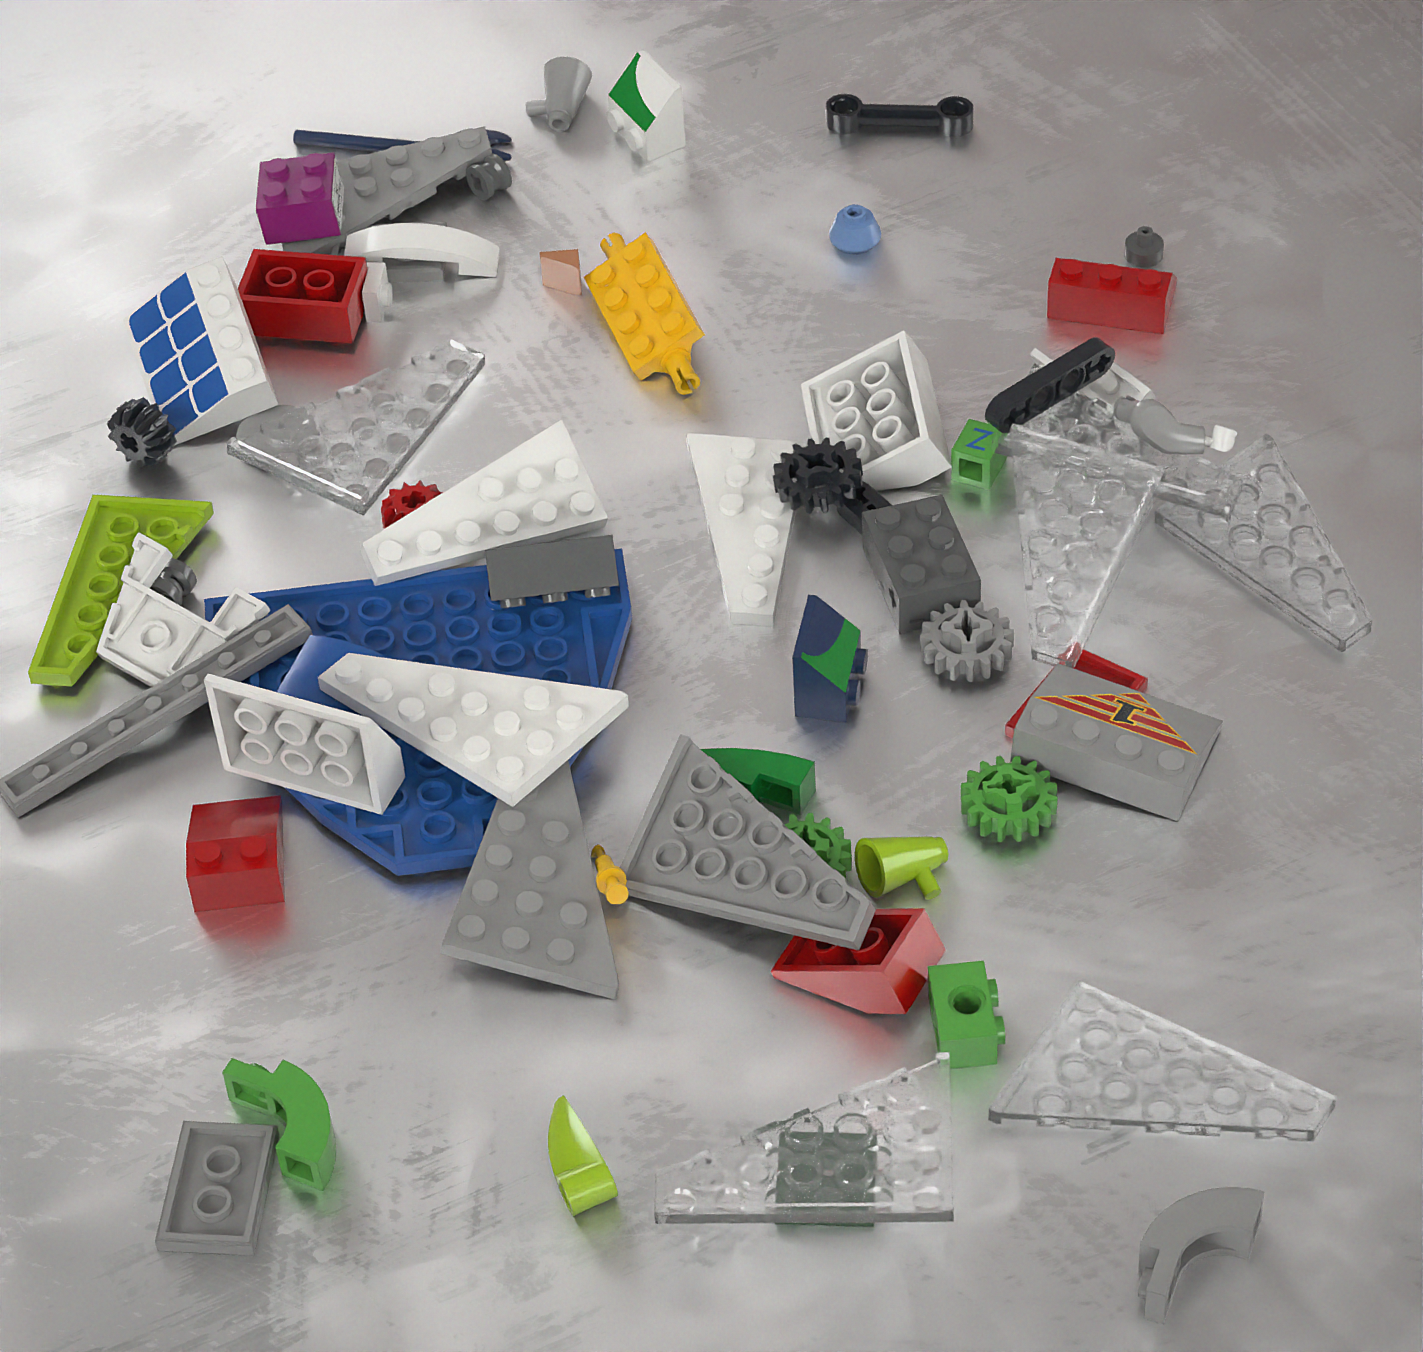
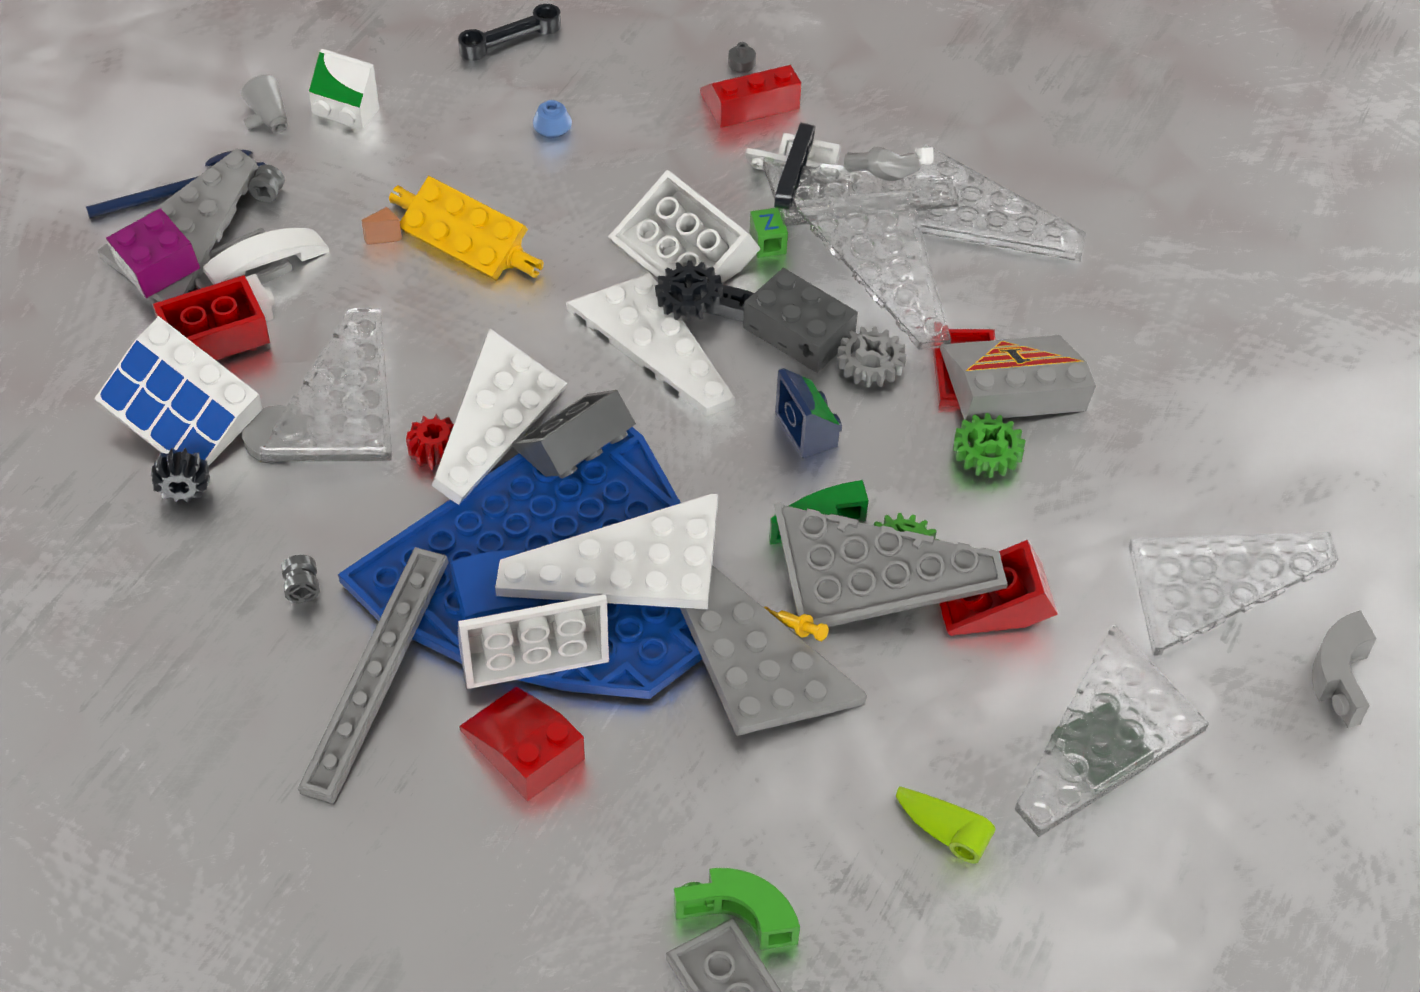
camera: 40 degrees left, 5 degrees up
lime wing [28,494,214,687] -> none
white wing [96,532,270,687] -> none
lime piece [854,836,949,900] -> none
bright green brick [928,960,1006,1070] -> none

